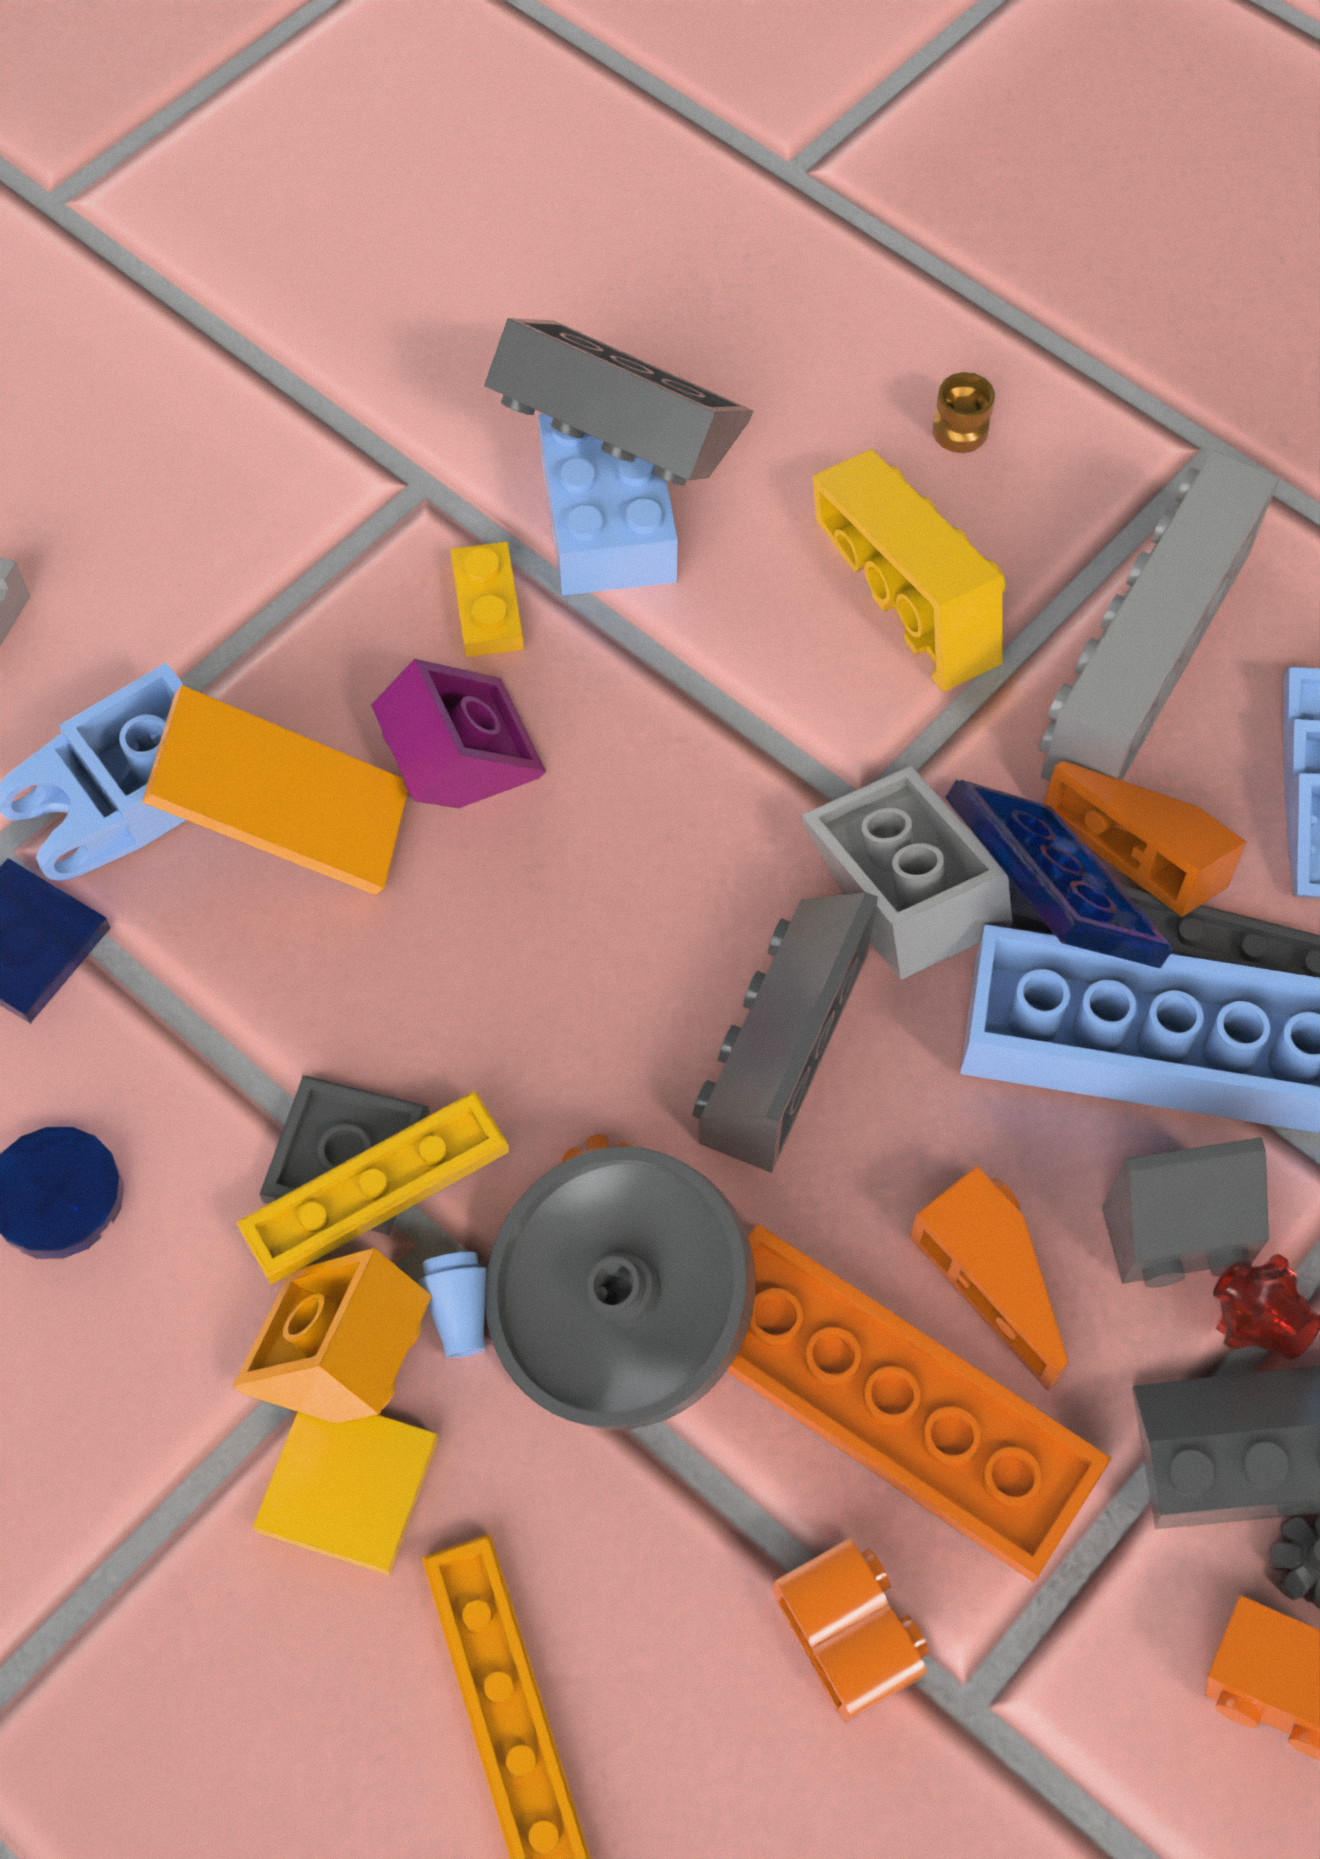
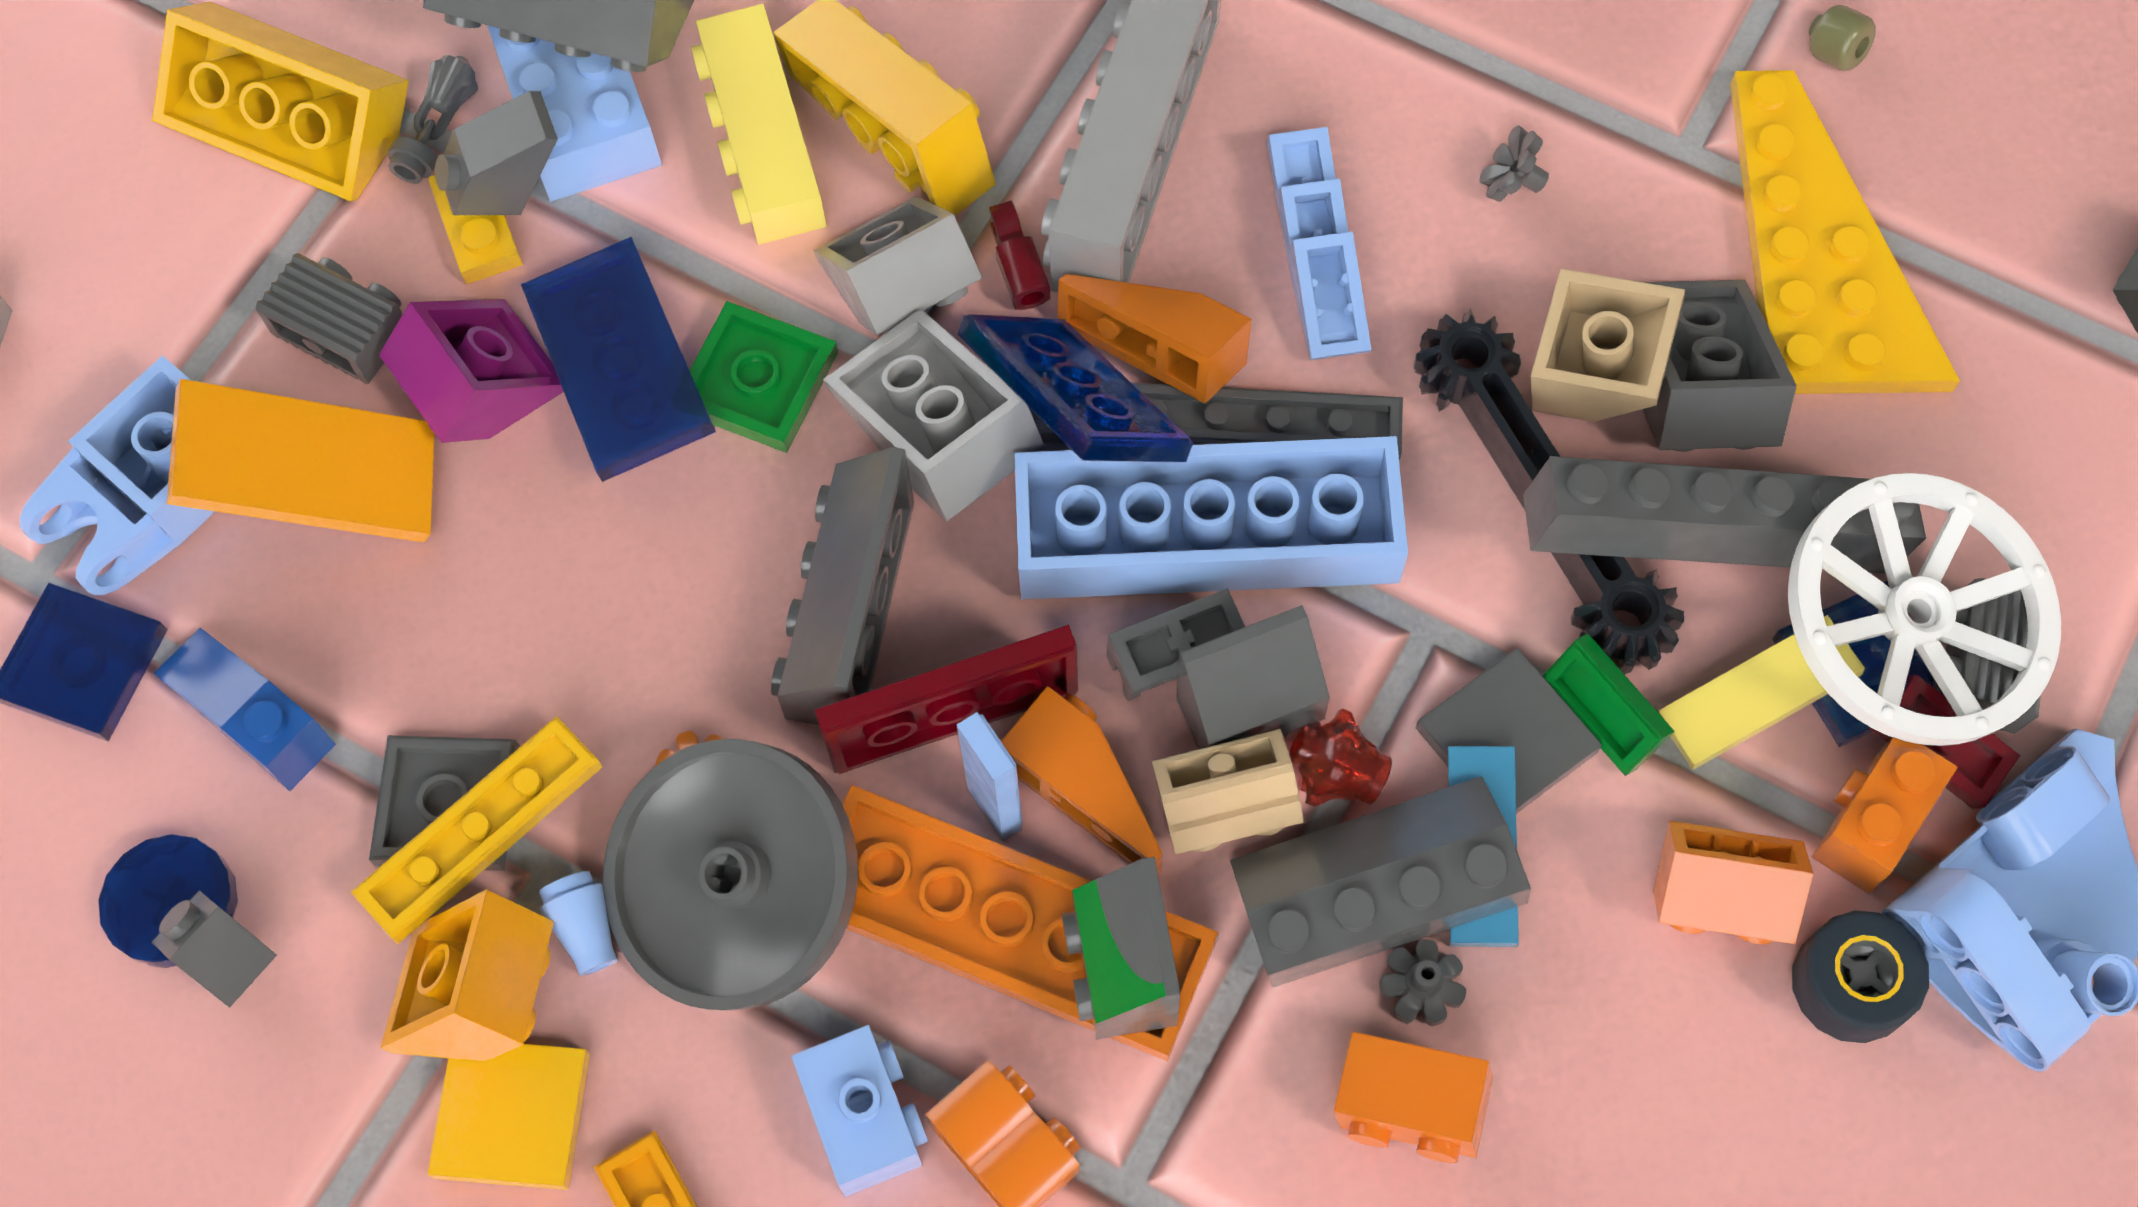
camera: 10 degrees left, 5 degrees up
none -> dark grey brick [151,890,277,1008]
none -> yellow slope [152,1,409,202]
none -> blue slope [154,628,336,791]
none -> dark grey brick [256,253,403,384]
none -> dark grey piece [387,55,478,184]
none -> dark grey slope [435,91,558,215]
none -> clear blue tile [521,237,717,482]
none -> green tile [673,301,838,453]
none -> light yellow brick [691,3,827,245]
none -> light blue brick [791,1025,928,1197]
none -> light grey slope [814,196,982,335]
none -> dark red tile [814,624,1078,774]
none -> light blue tile [957,712,1023,841]
none -> dark red bar [989,200,1051,310]
none -> dark grey slope [1062,857,1180,1040]
none -> dark grey hinge [1106,588,1245,701]
none -> tan brick [1151,729,1304,855]

